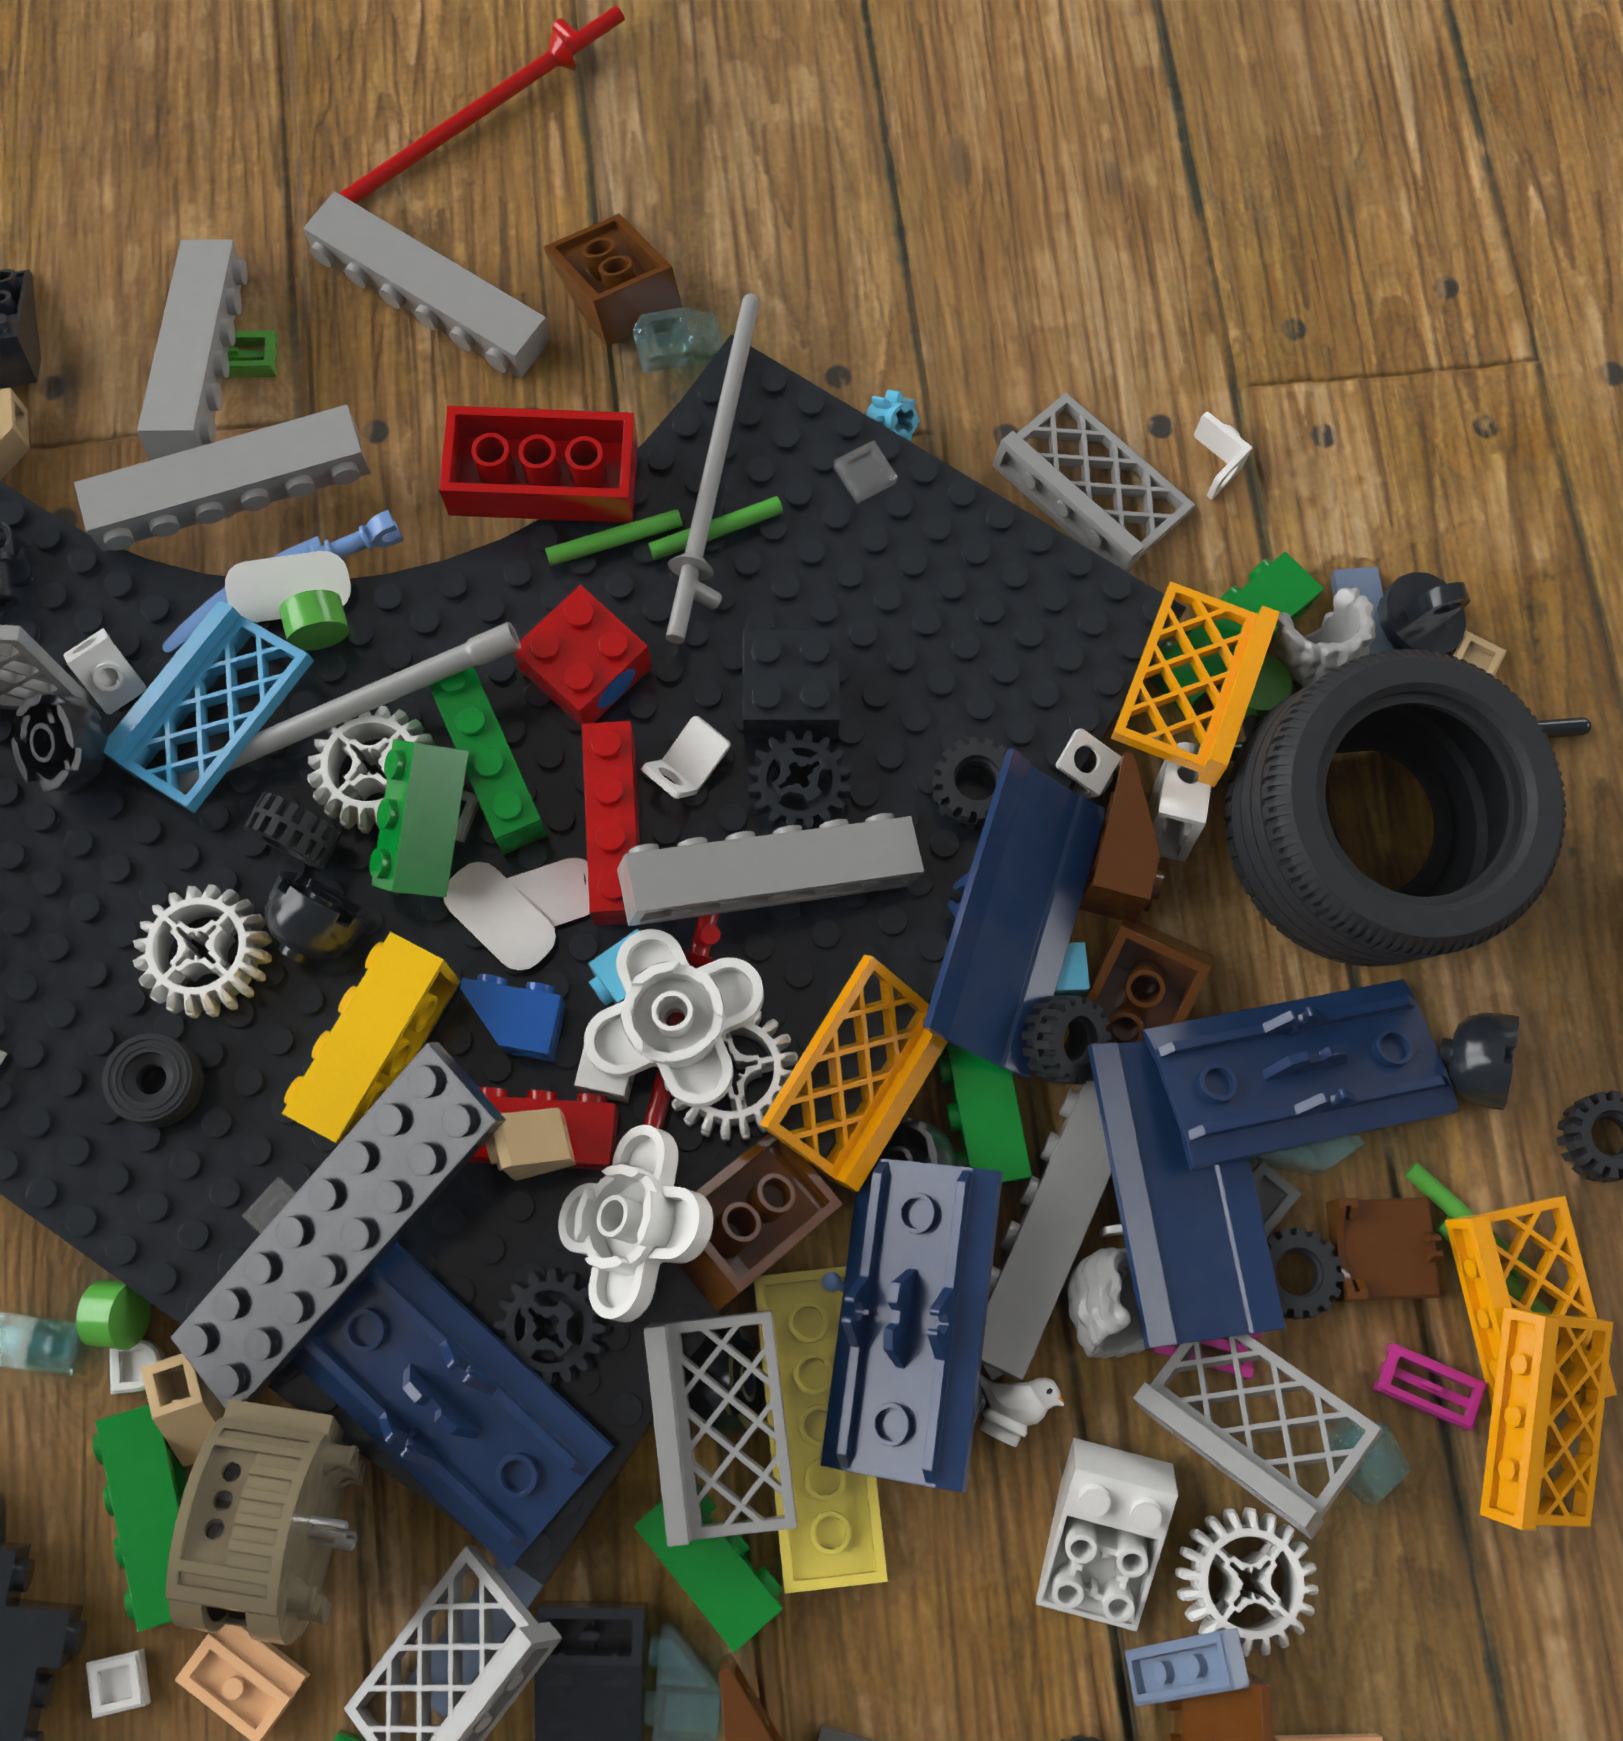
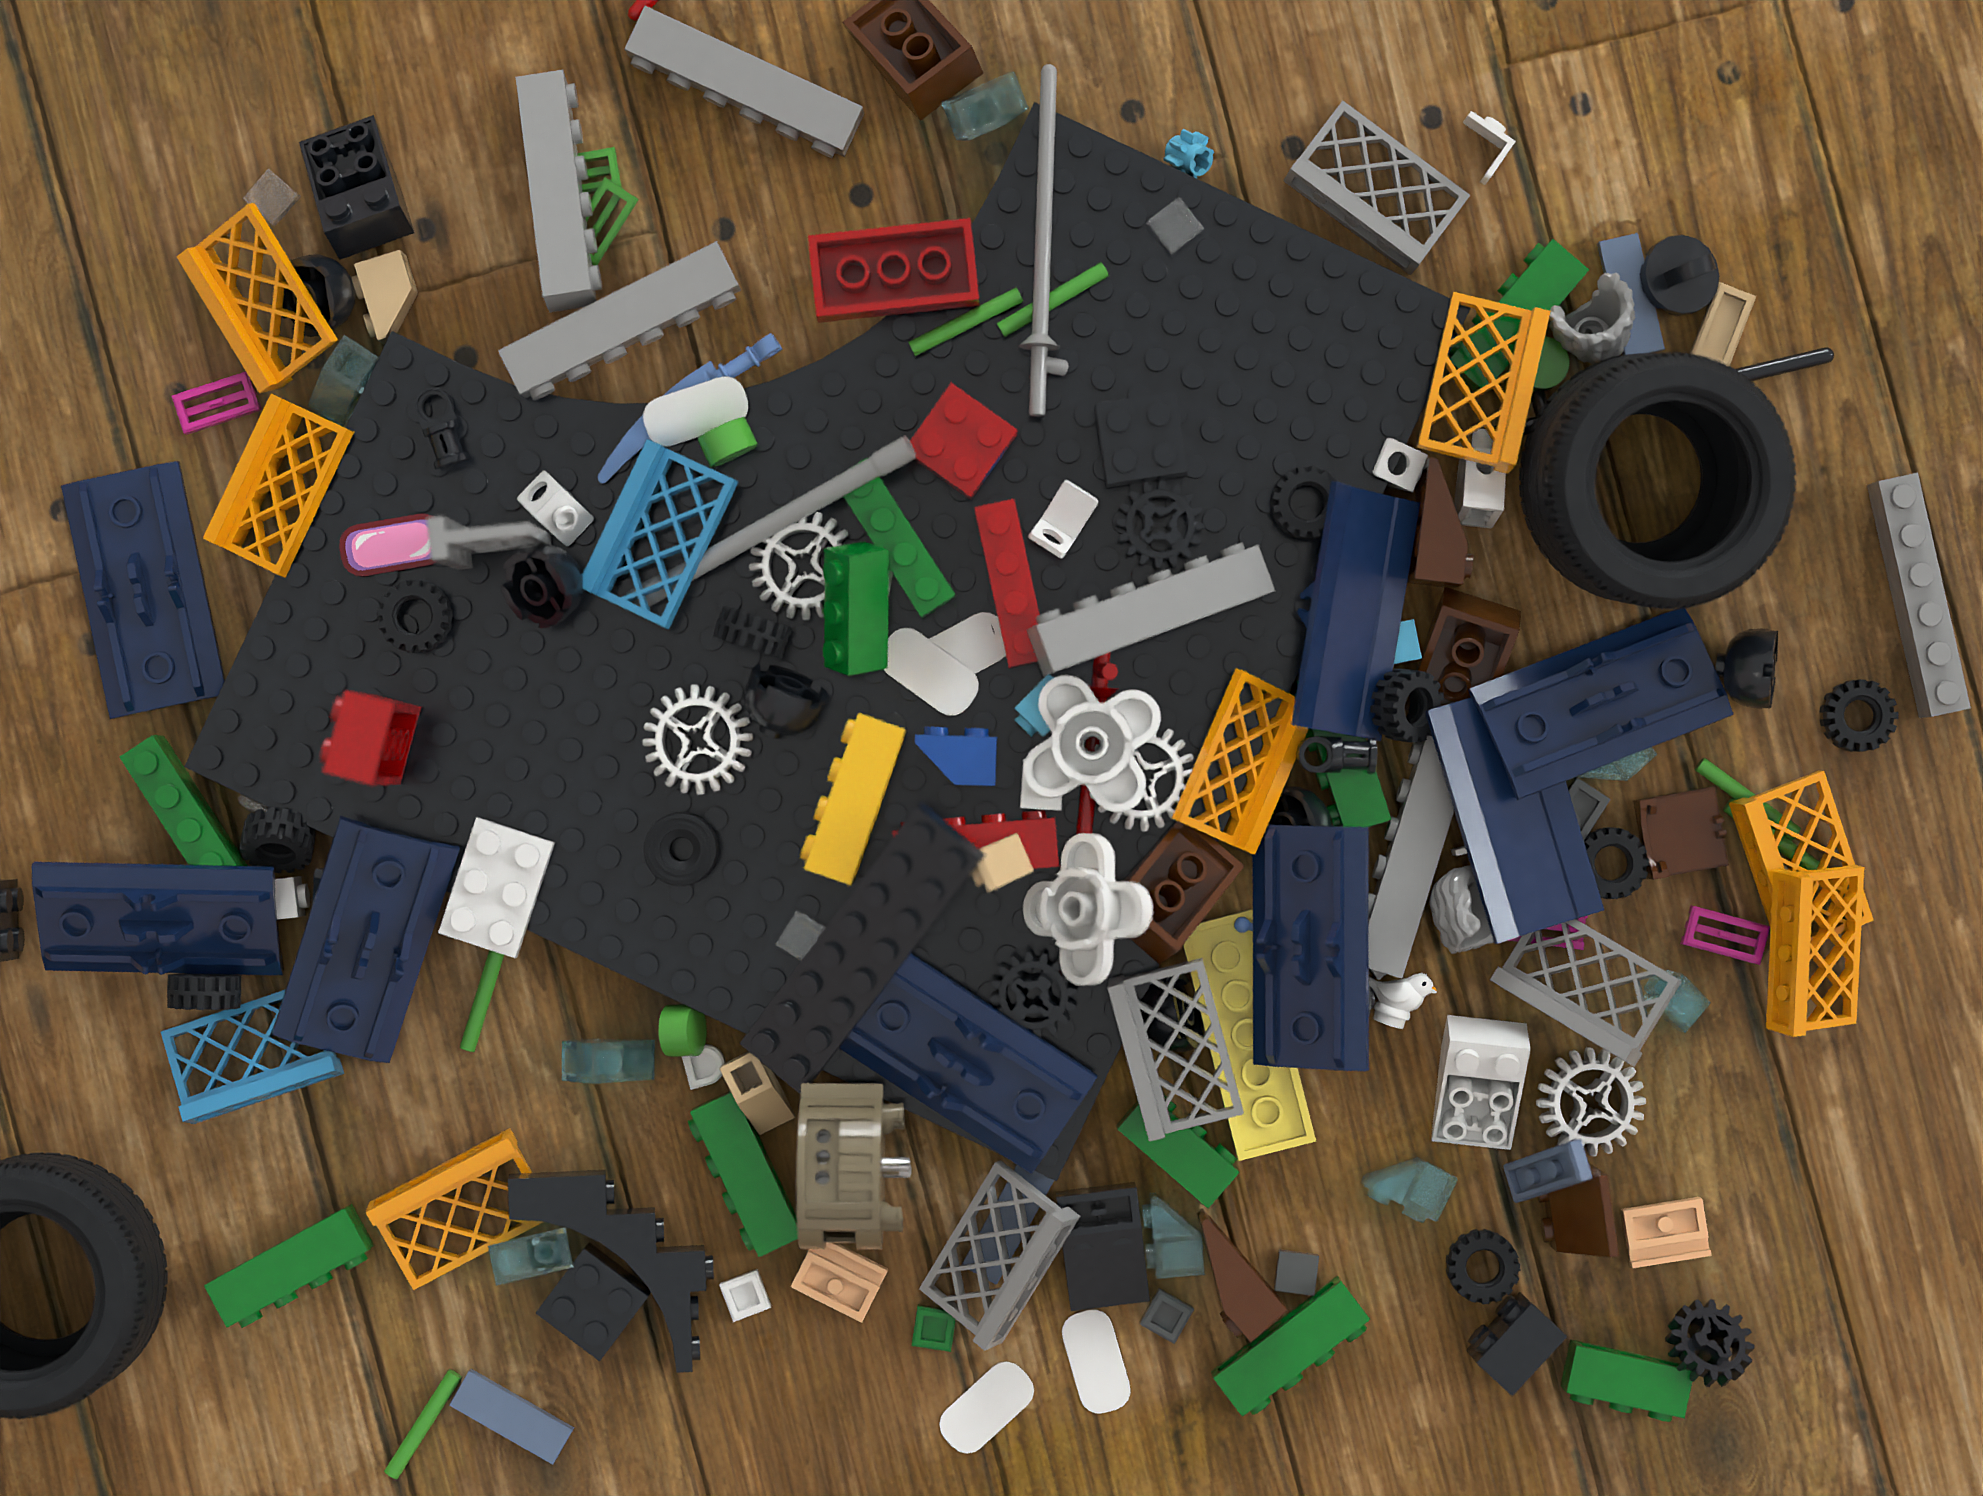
camera: 10 degrees left, 15 degrees up
none -> bright green tile [586,177,639,266]
none -> black connector [1296,736,1377,774]
none -> clear light blue slope [1361,1157,1458,1224]

